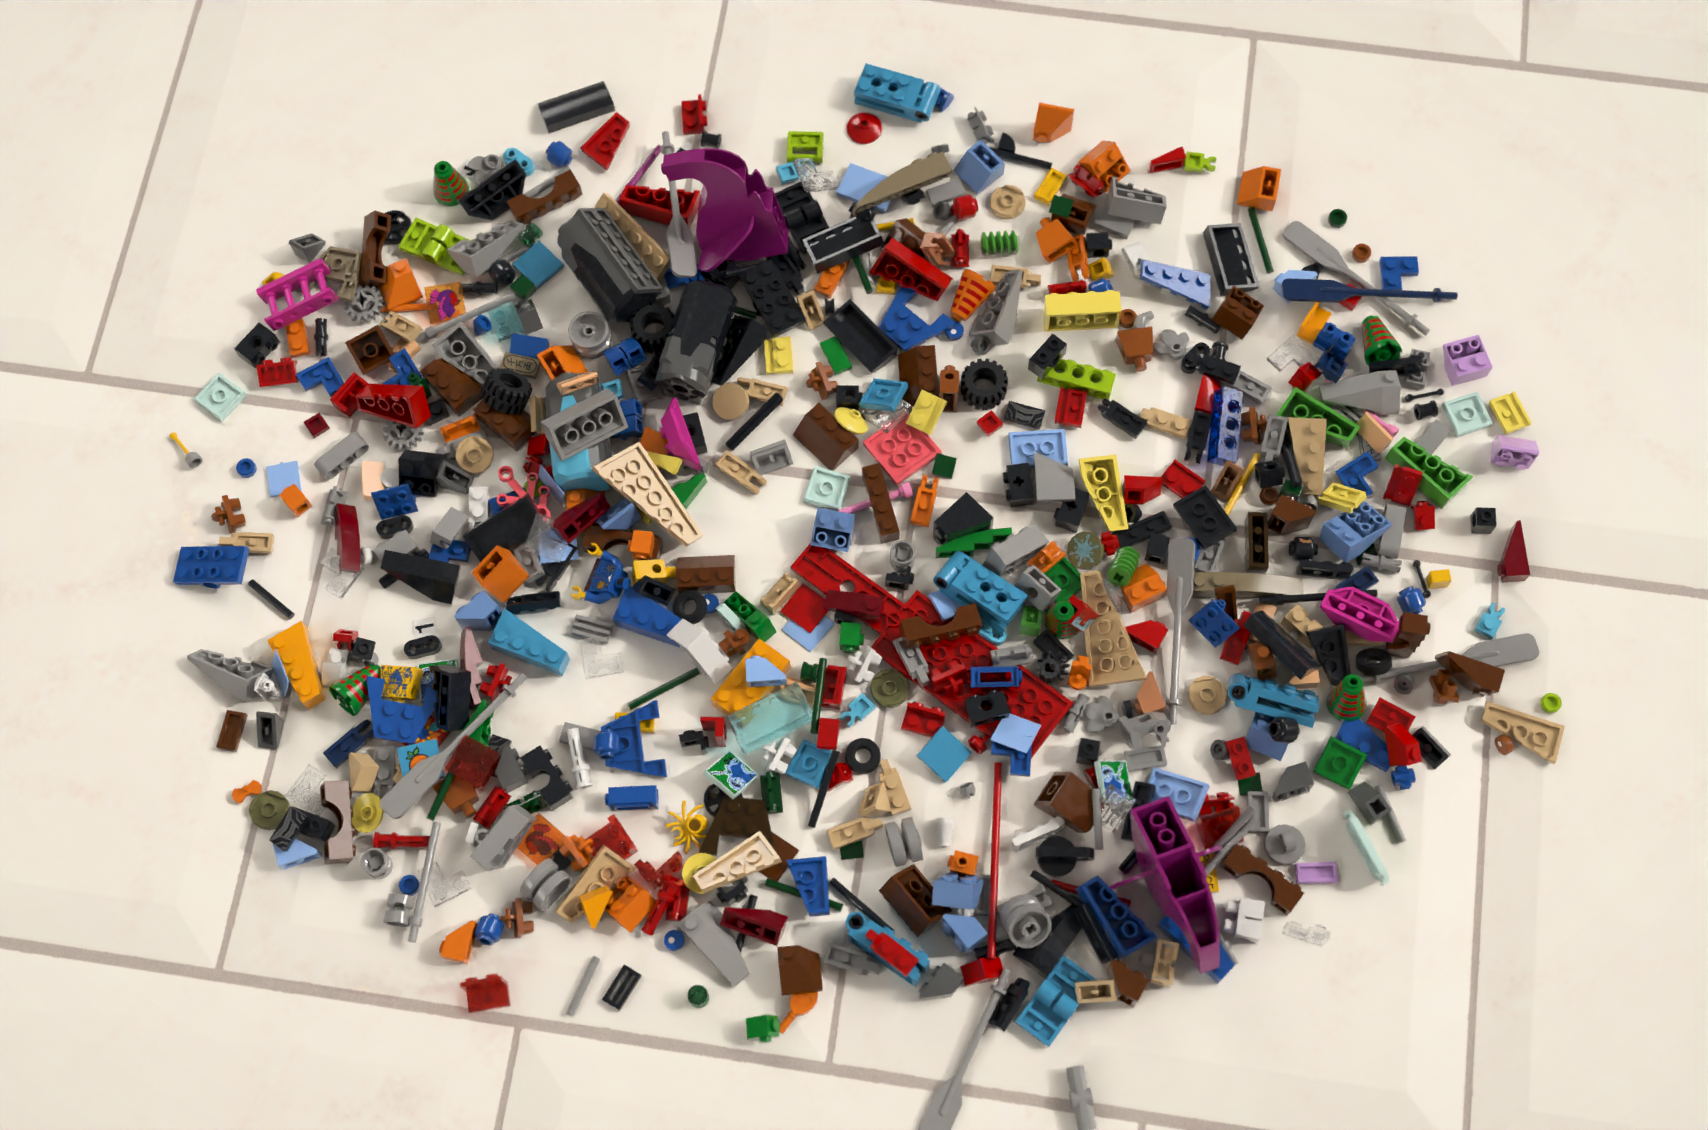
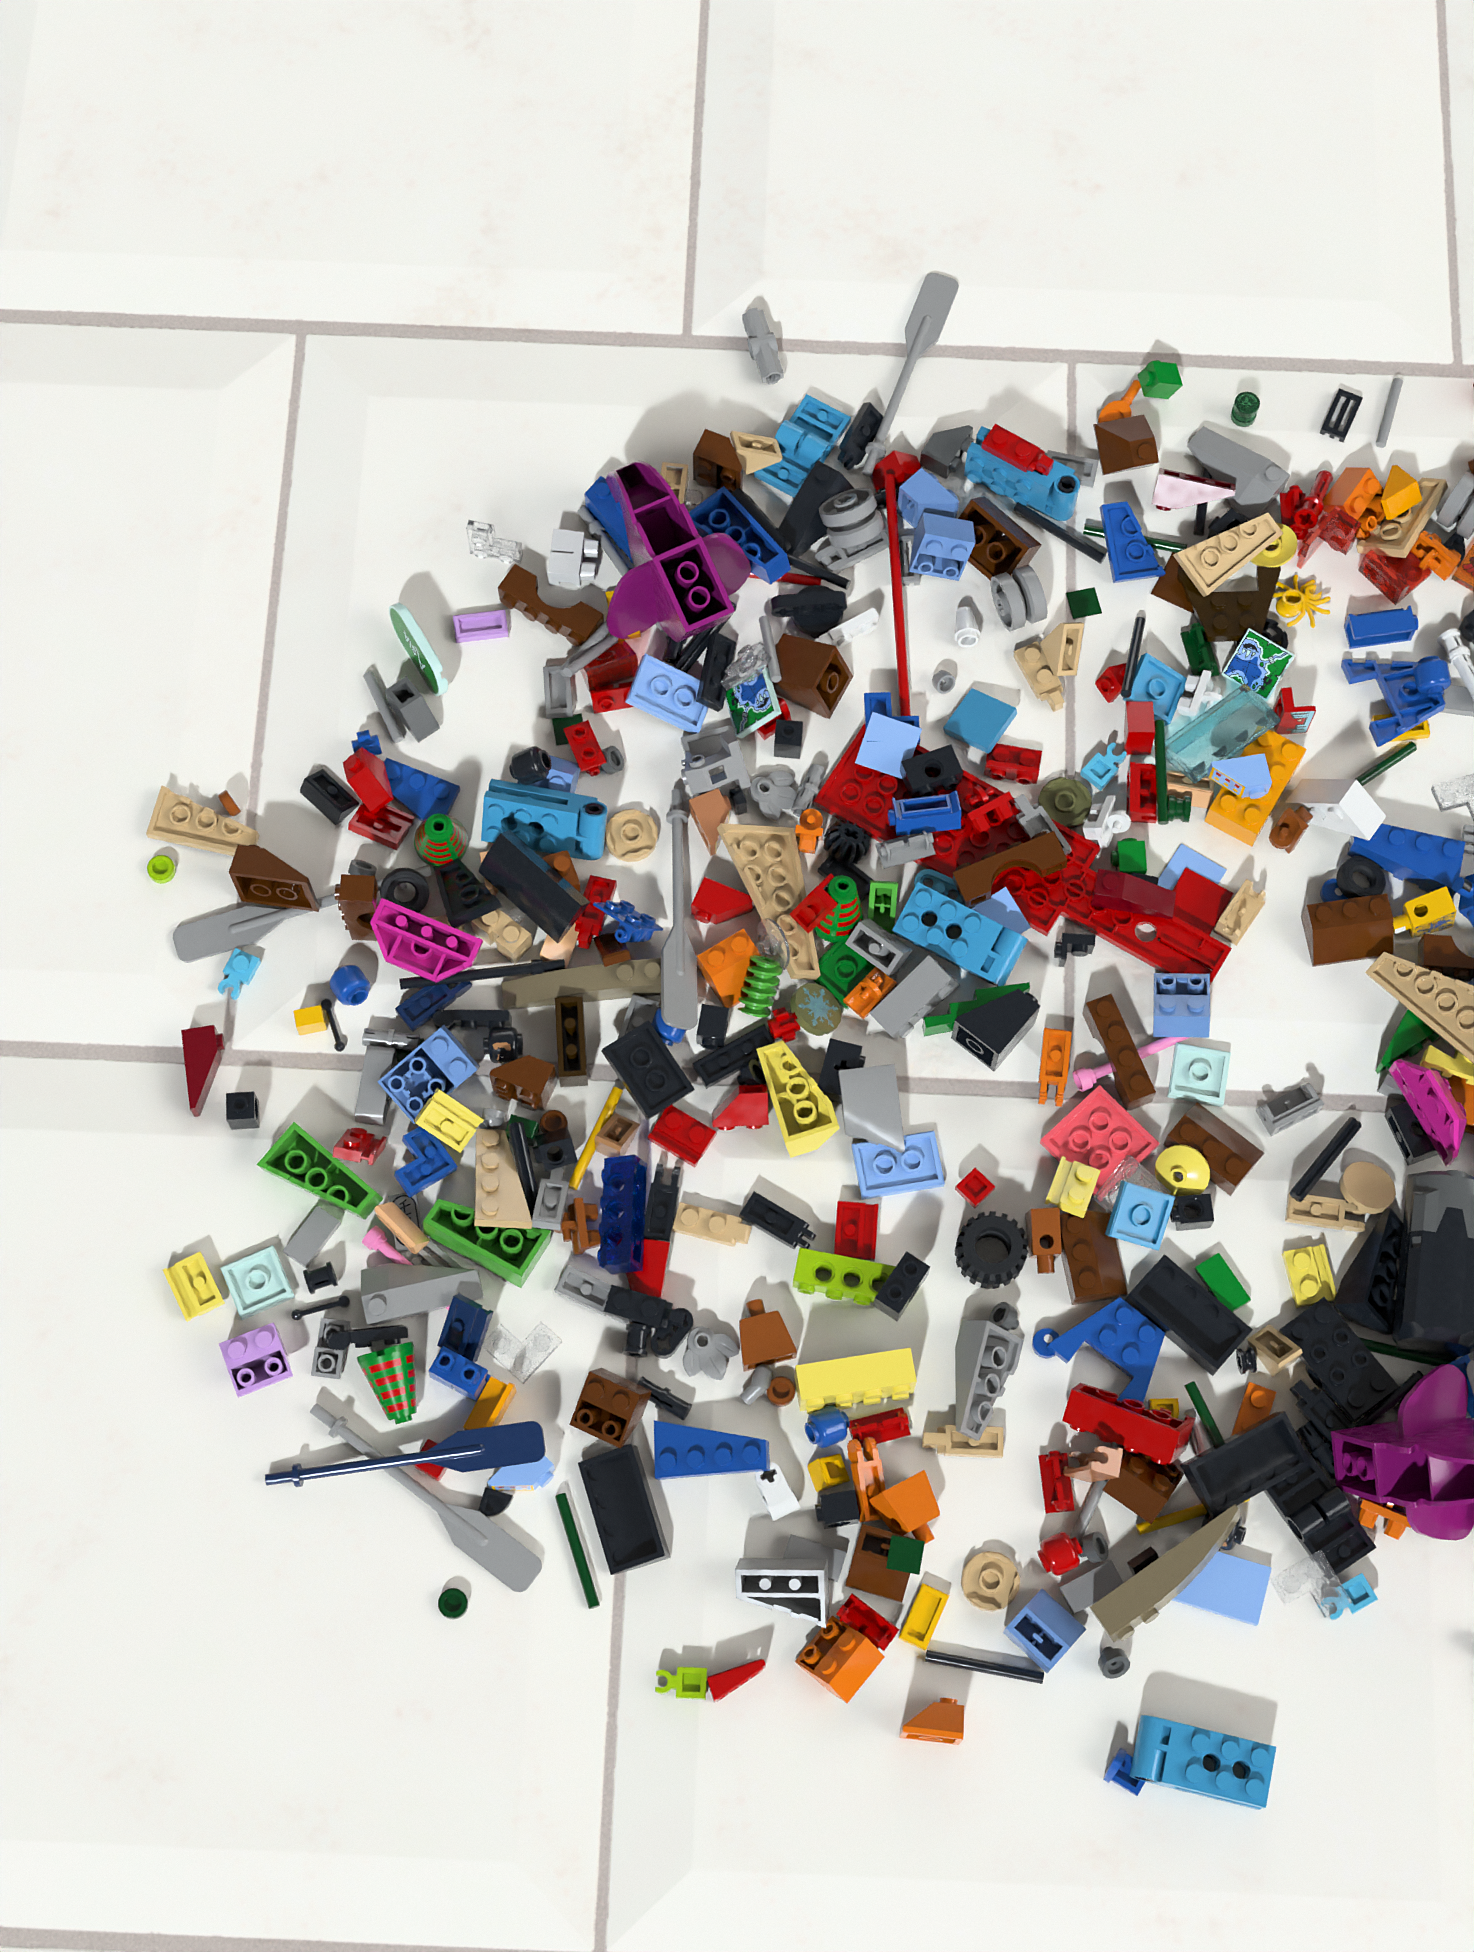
camera: 170 degrees right, 0 degrees up
orange brick [628,530,655,561] -> none
black slope [632,575,676,606] -> none
blue tile [664,930,685,951] -> none
black bracket [679,730,710,755] -> none
tan hinge [715,450,767,495] -> none
light aqua beam [715,602,747,631] -> none
green slope [723,591,777,642] -> none
lime plate [787,131,824,163] -> none
dark orange hips [806,362,838,400] -> none
tan hinge [826,817,883,850] -> none
black tyre [845,738,881,774] -> none
red dish [847,112,882,144] -> none
light grey wheel [890,540,915,573] -> none
dark green sticker [932,453,957,479] -> none
orange brick [947,850,979,877] -> none
orange cone [950,269,996,322] -> none
light grey hinge [967,107,995,144] -> none
red tile [968,735,988,754] -> none
bright green piece [981,230,1018,255] -> none
black tile [998,133,1016,153] -> none
black brick [1003,463,1035,507] -> none
black tile [1004,401,1045,429] -> none
orange slope [1237,166,1282,211] -> none
light grey tile [1264,824,1306,866] -> none
dark grey slope [1272,762,1314,801] -> none
red bracket [1288,362,1322,392] -> none
green tile [1313,736,1367,790] -> none
dark orange tile [1352,244,1371,263] -> none
blue plate [1379,256,1419,290] -> none
red bracket [1411,501,1435,530] -> none
dark orange hips [1429,669,1460,704] -> none
lavender slope [1490,435,1539,470] -> none

